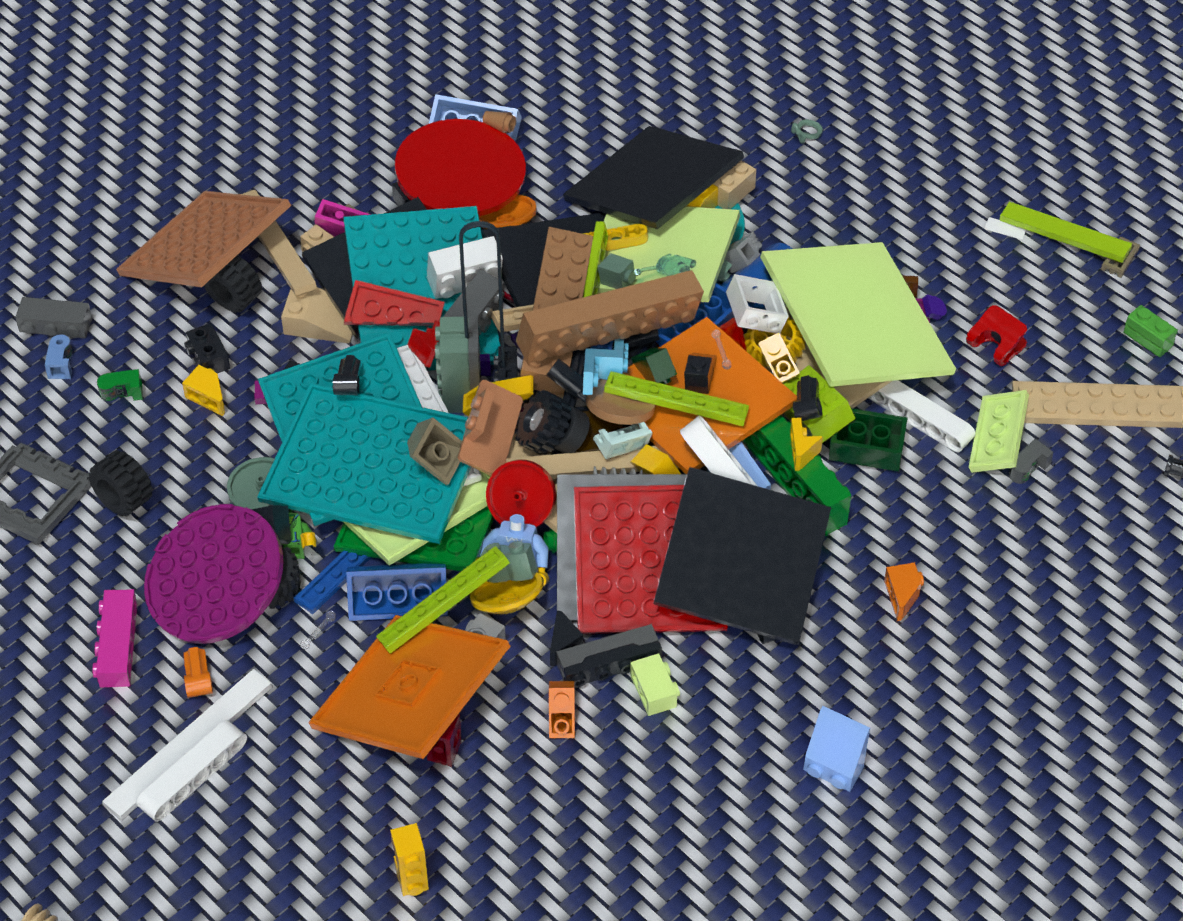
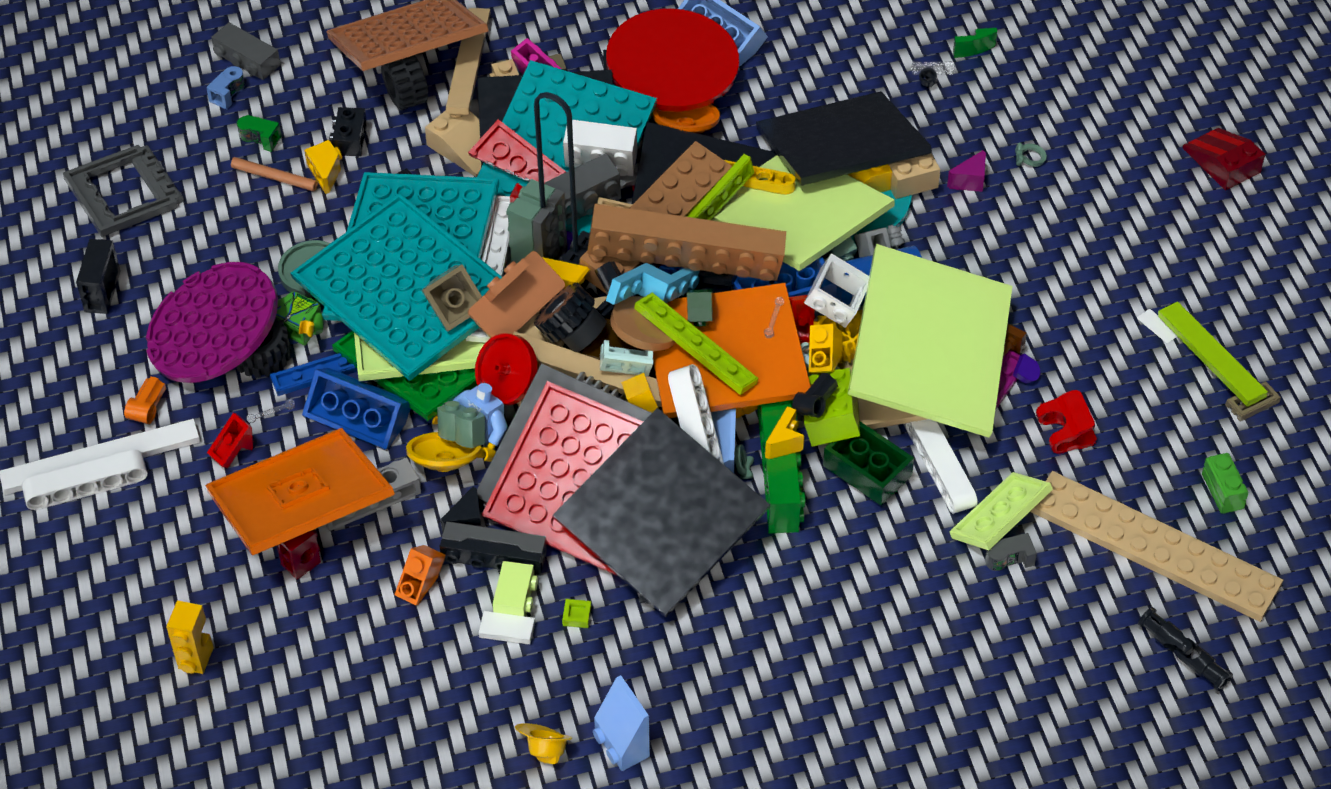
camera: 30 degrees right, 0 degrees up
black tyre [89,450,153,516] -> none
dark pink brick [93,589,138,688] -> none
black slope [251,505,291,544] -> none
black piece [333,355,361,396] -> none
lime tile [376,546,510,654] -> none
medium nougat cone [483,111,516,133] -> none
sand green brick [598,253,636,289] -> none
clear light blue piece [633,254,696,276] -> none
black slope [684,353,717,394] -> none
orange slope [884,563,924,621] -> none
none -> black window [76,239,121,314]
none -> red slope [207,412,253,468]
none -> nougat piece [231,157,318,192]
none -> white tile [479,611,535,644]
none -> yellow piece [515,723,572,764]
none -> lime tile [562,599,592,628]
none -> clear axle [911,61,955,75]
none -> black hinge [919,68,937,88]
none -> magenta slope [947,150,986,192]
none -> green slope [953,28,997,58]
none -> dark red slope [1182,128,1266,191]

